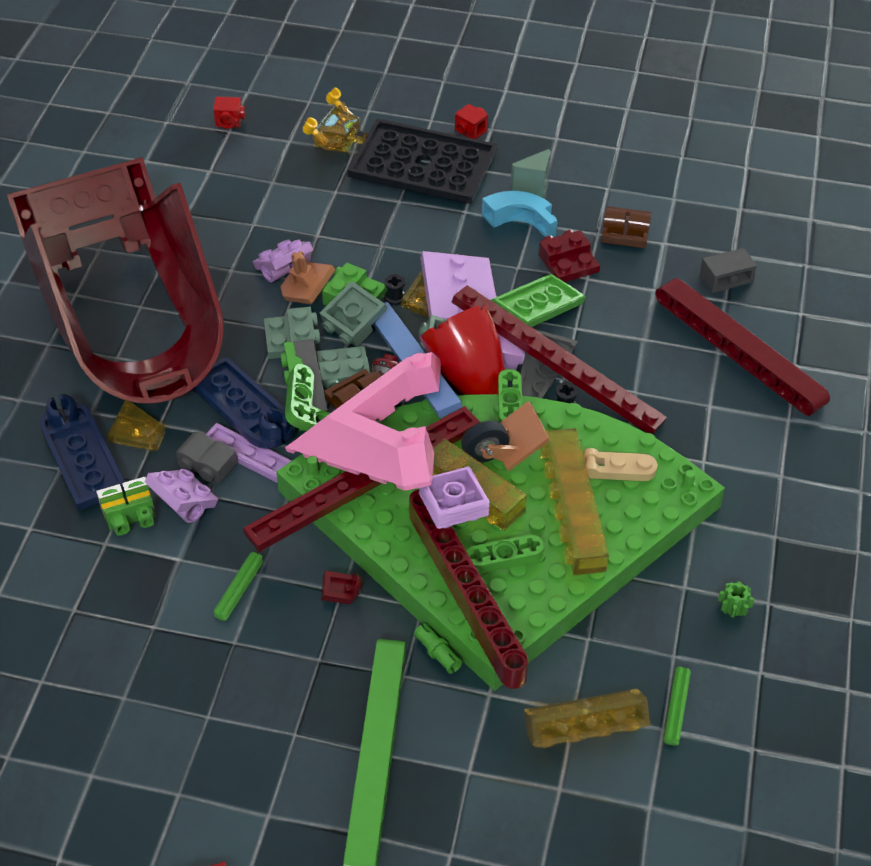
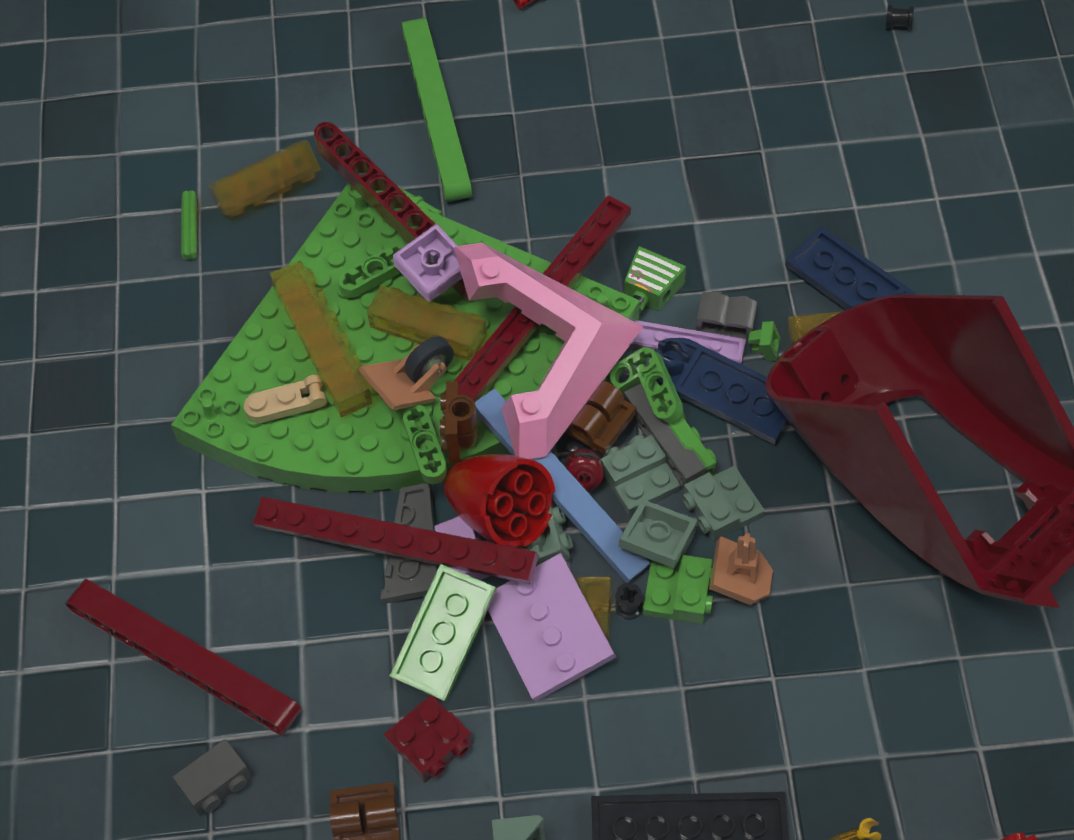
camera: 165 degrees right, 10 degrees up
bright green hips [96,477,156,536] -> none
lavender plate [145,469,218,523] -> none
bright green axle [213,552,263,621] -> none
lavender plate [252,239,313,283] -> none
dark red plate [321,571,363,604] -> none
medium azure arch [482,191,558,237] -> none
black bush [555,382,578,404] -> none
bright green gear [718,581,754,617] -> none
none -> reddish brown plate [440,382,479,463]
none -> bright green torso [624,246,686,314]
none -> bright green tile [748,321,780,361]

